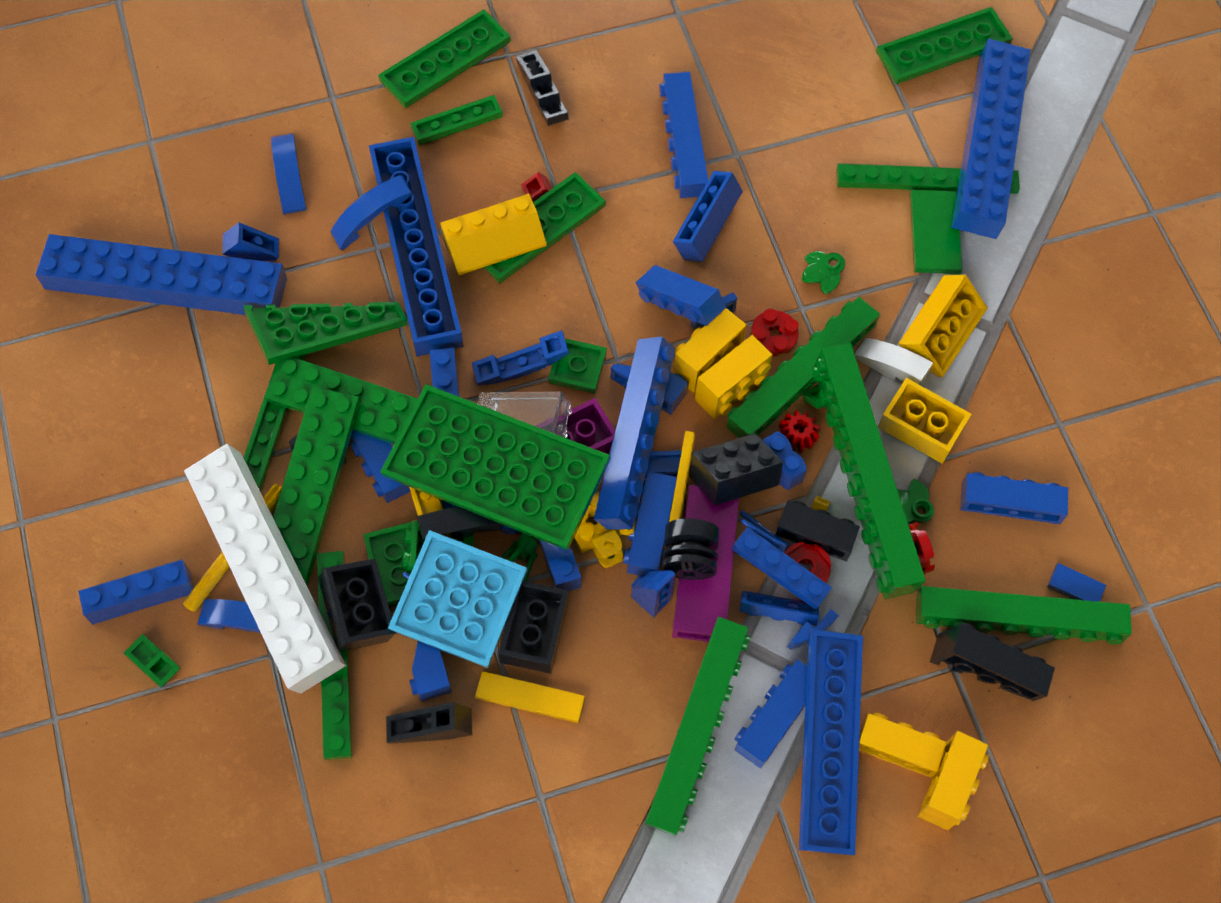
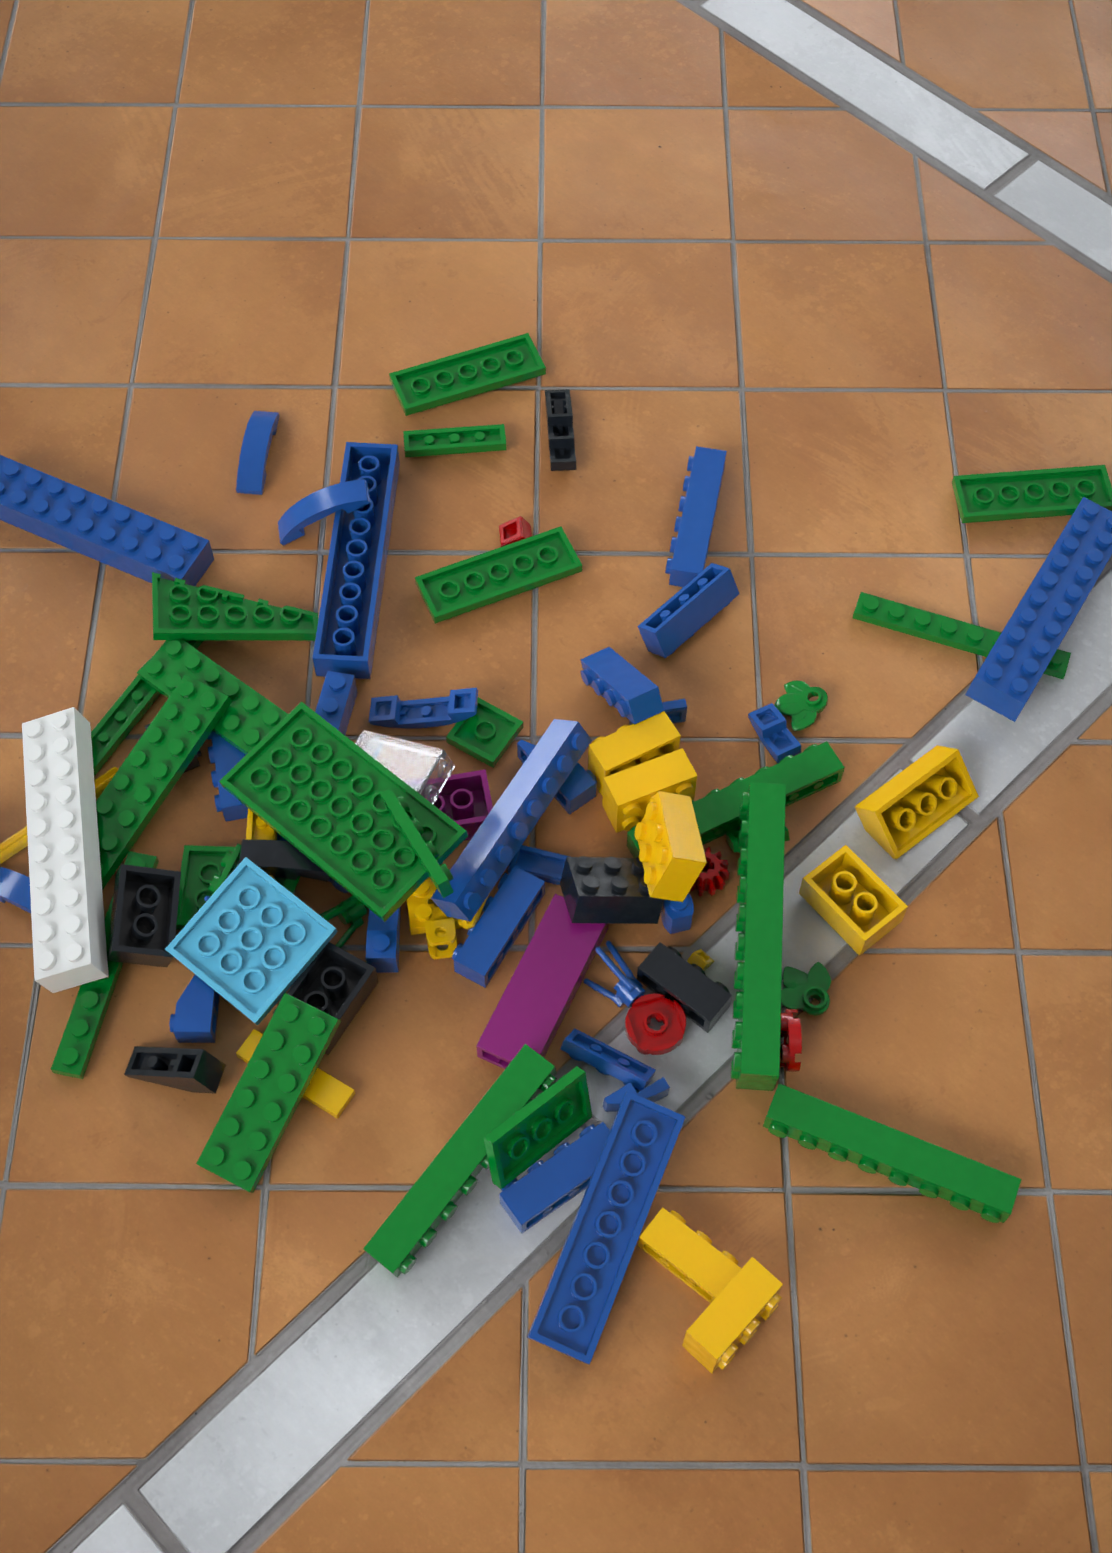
camera: 20 degrees right, 5 degrees down
blue slope [222,222,279,261] -> none
yellow slope [440,194,547,276] -> none
blue slope [631,570,675,618] -> none
black wheel [662,518,720,580] -> none
yellow tile [669,431,695,522] -> none
blue plate [731,527,832,610] -> none
red plate [750,308,799,357] -> none
white slope [855,338,933,385] -> none
green tile [910,190,962,274] -> none
black wedge [930,623,1055,701] -> none
blue brick [960,472,1068,524] -> none
blue tile [1047,563,1106,602] -> none
none -> green plate [196,993,341,1193]
none -> green plate [380,788,454,898]
none -> green plate [484,1066,592,1189]
none -> yellow brick [635,791,707,902]
none -> blue slope [748,703,801,763]

